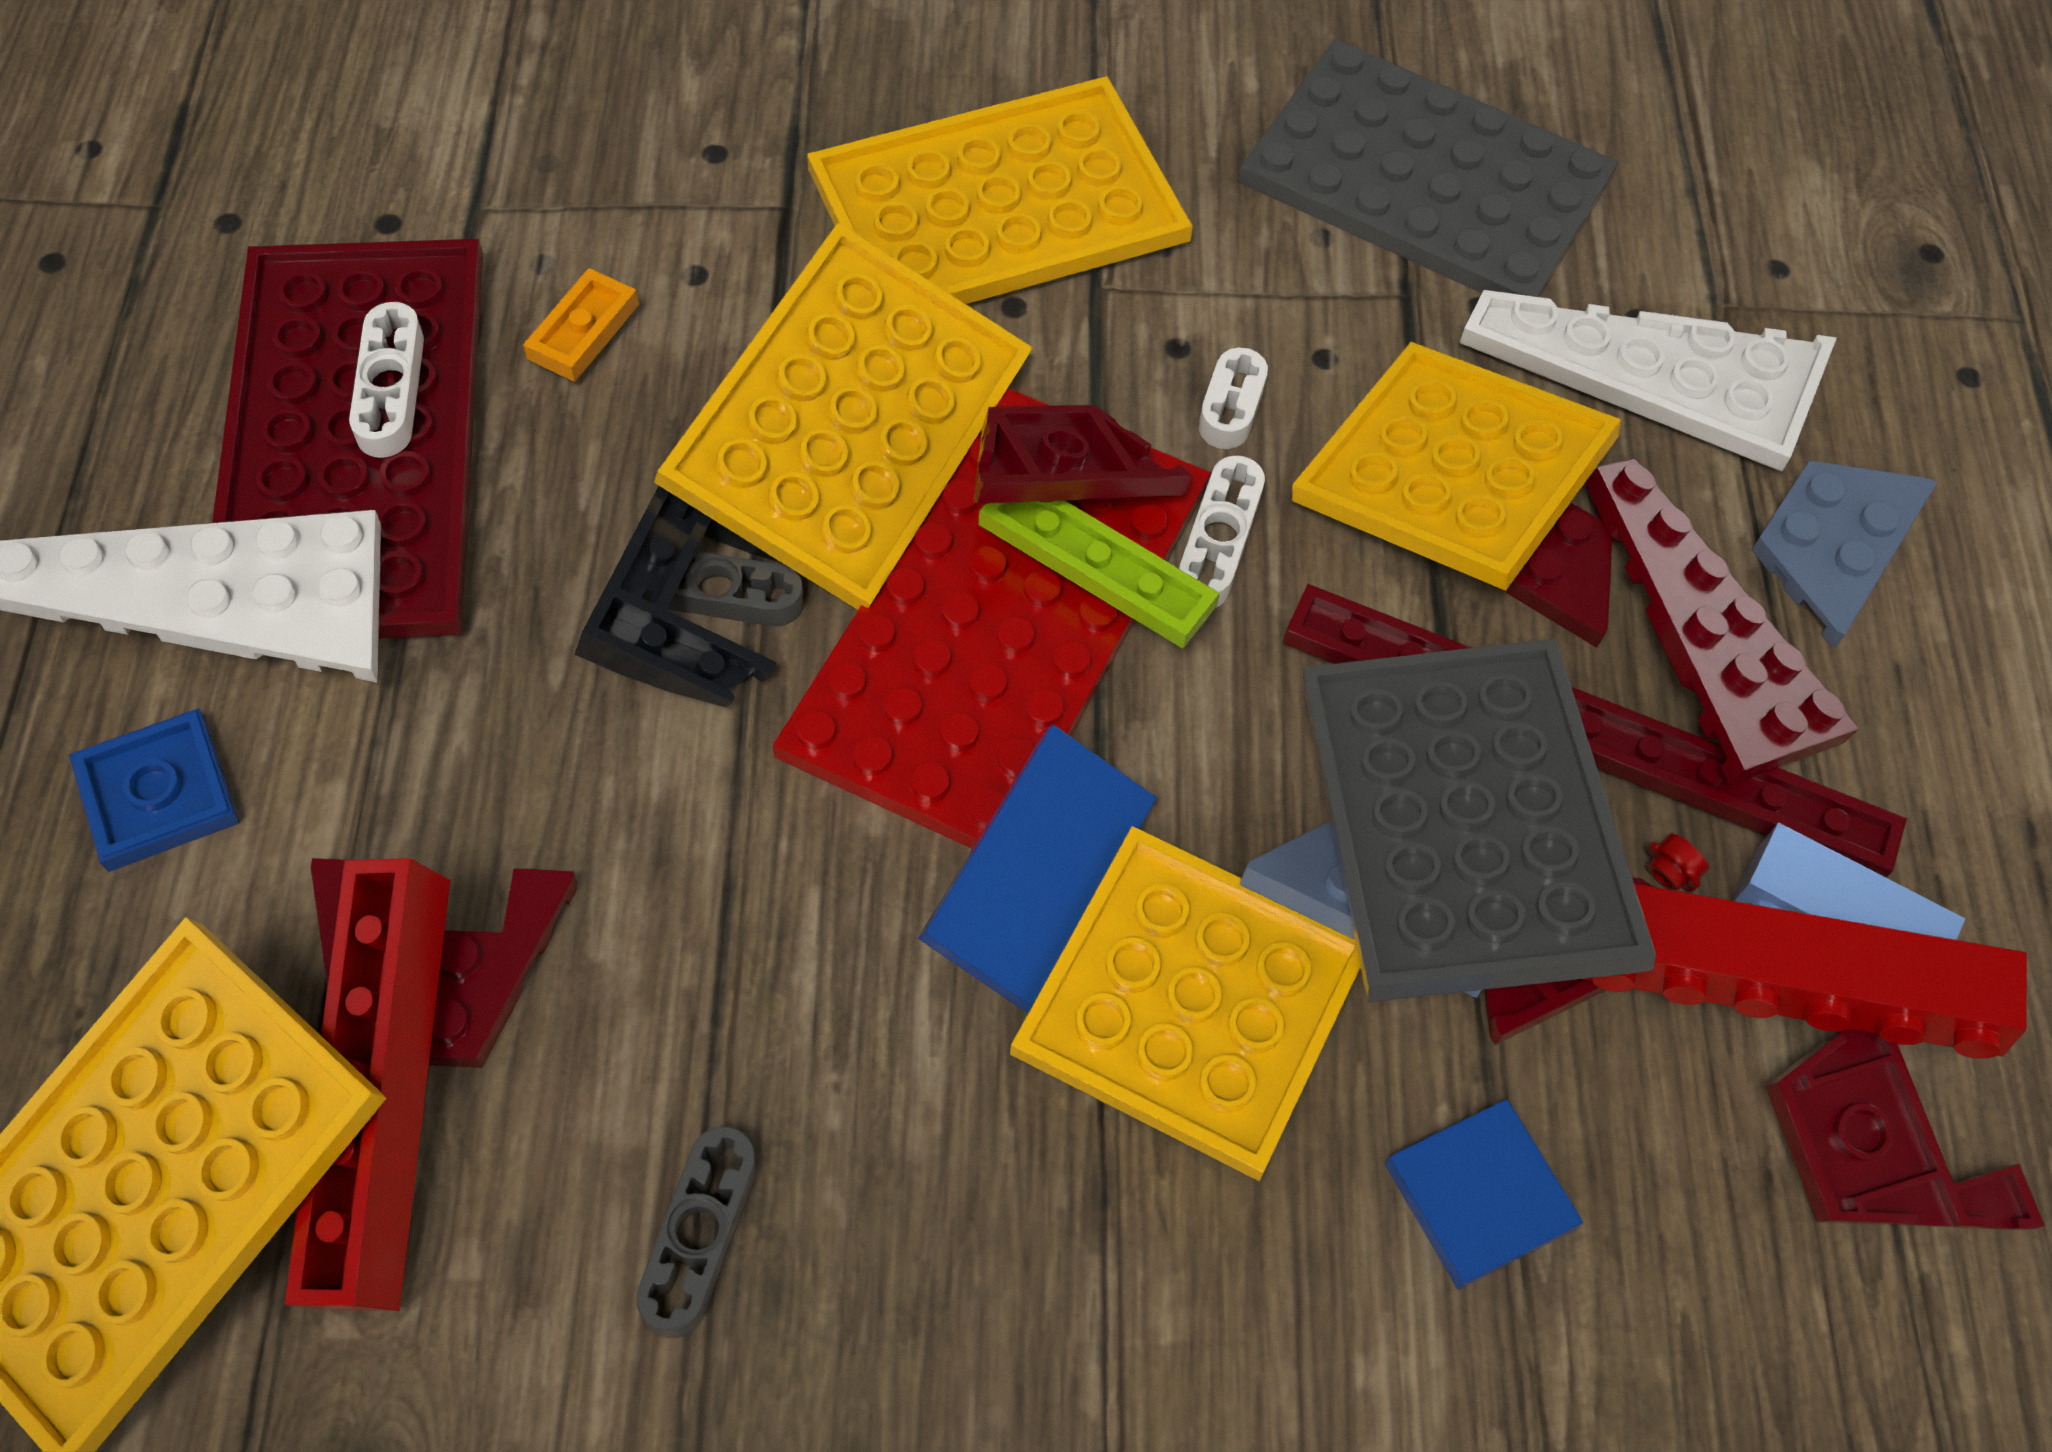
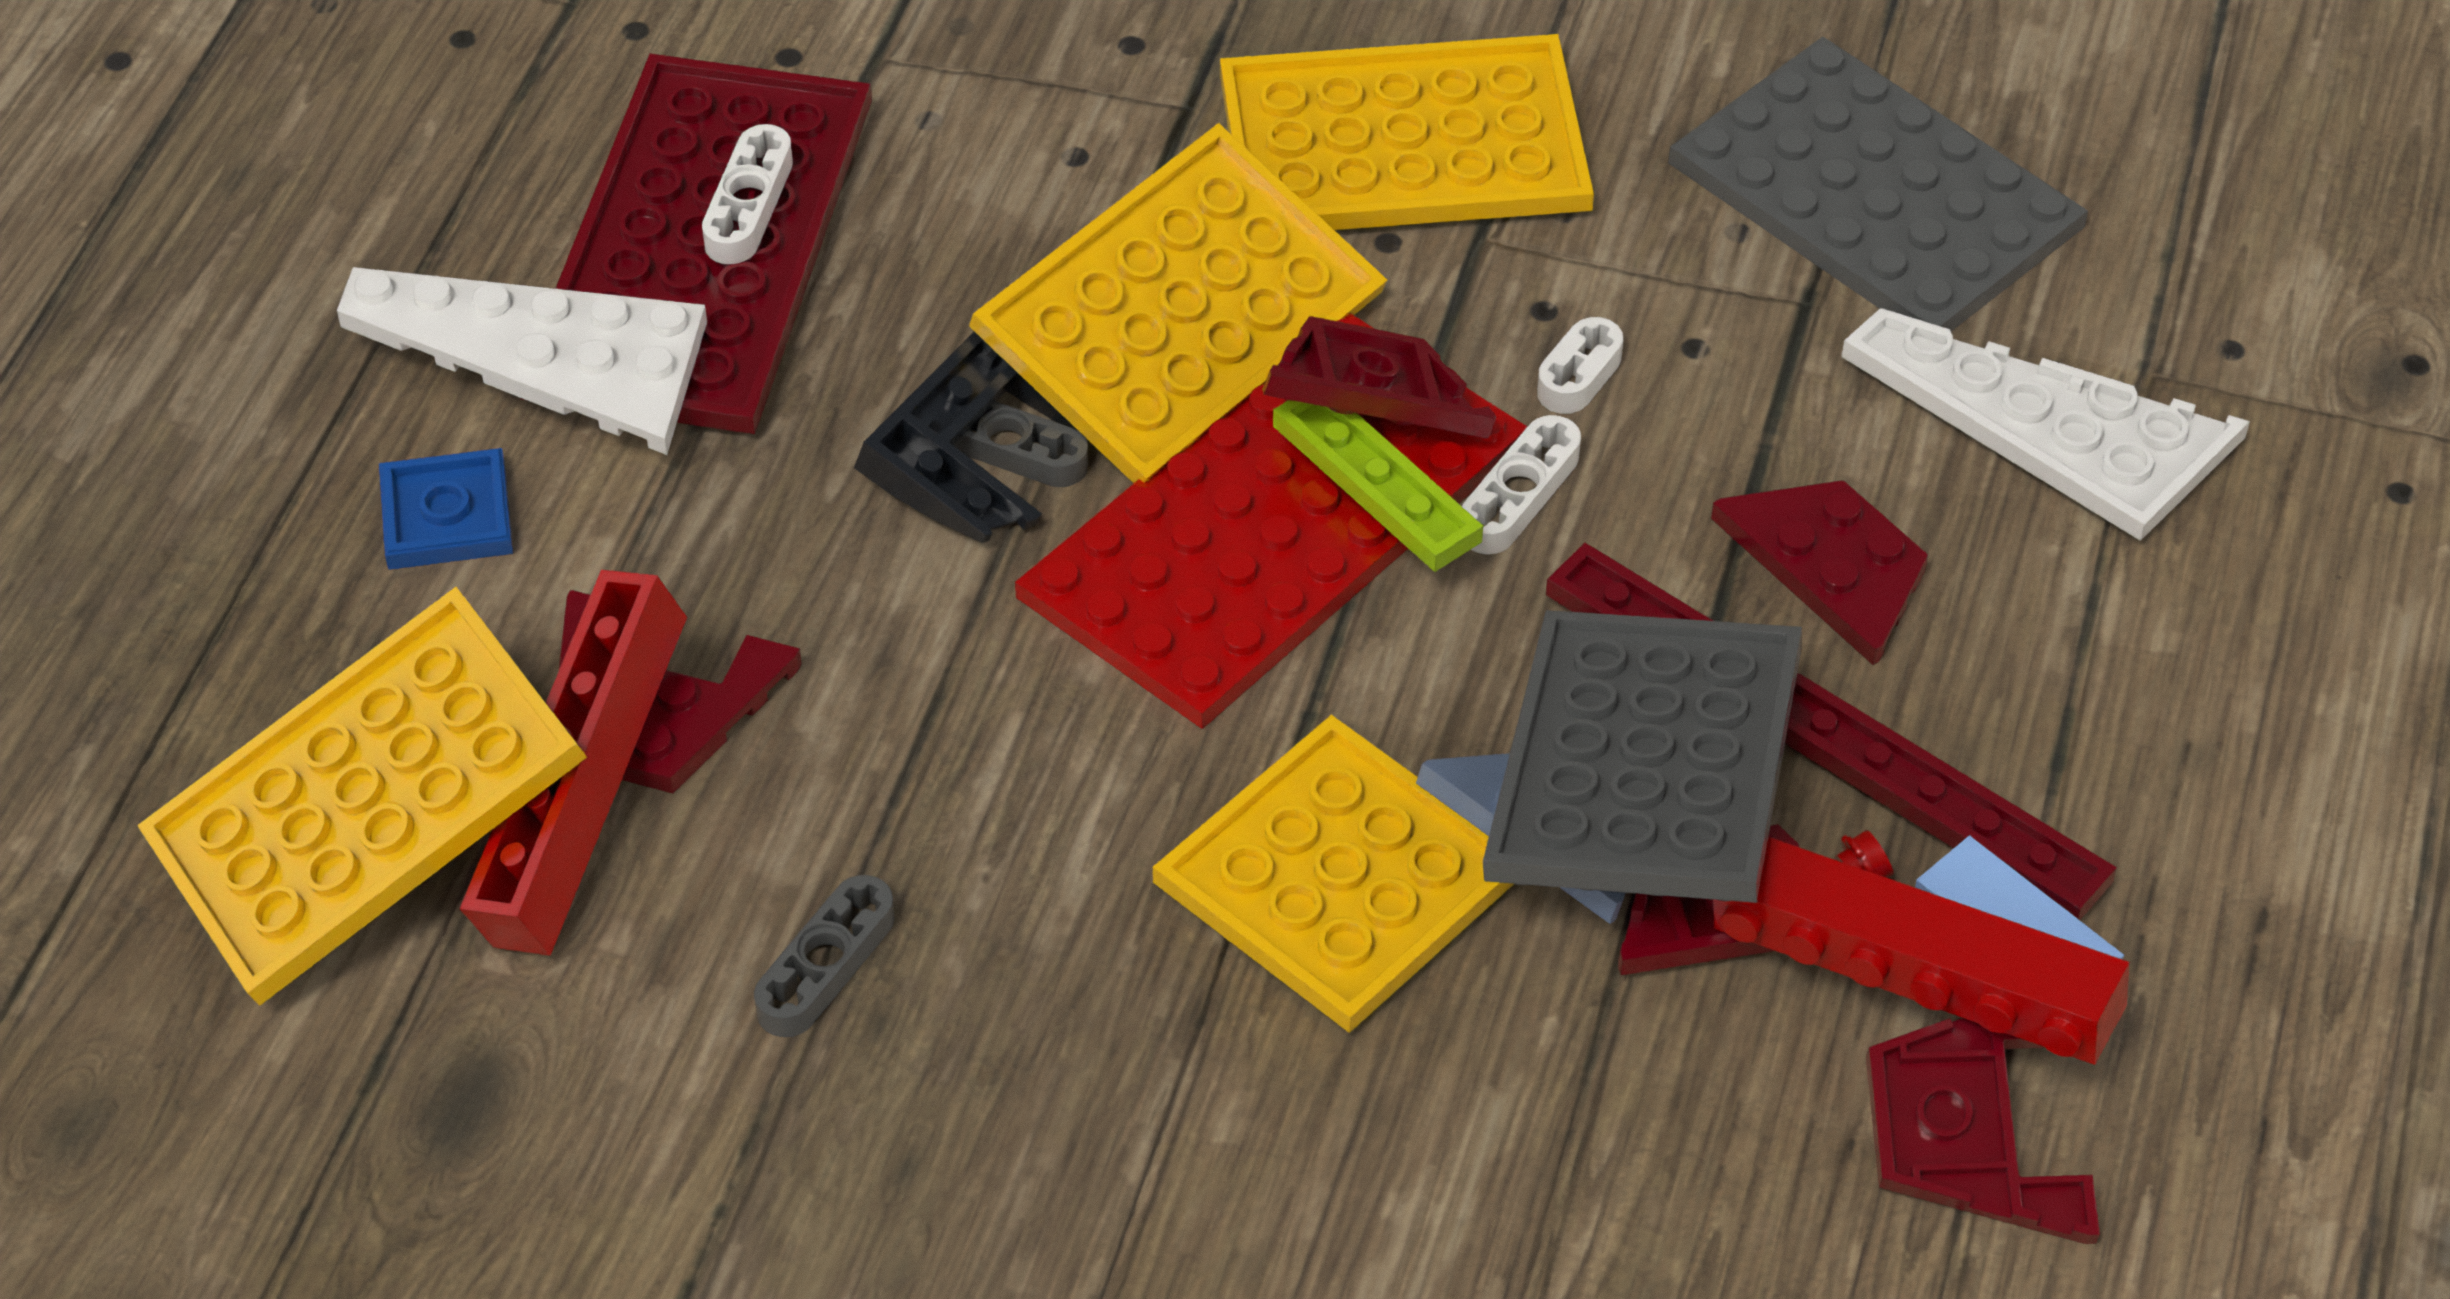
camera: 20 degrees right, 10 degrees down
light orange plate [523,268,639,382] -> none
blue tile [917,724,1157,1014] -> none
yellow plate [1292,342,1621,591] -> none
blue tile [1385,1099,1584,1290] -> none
wing [1585,459,1859,785] -> none
sand blue wing [1752,460,1937,647] -> none

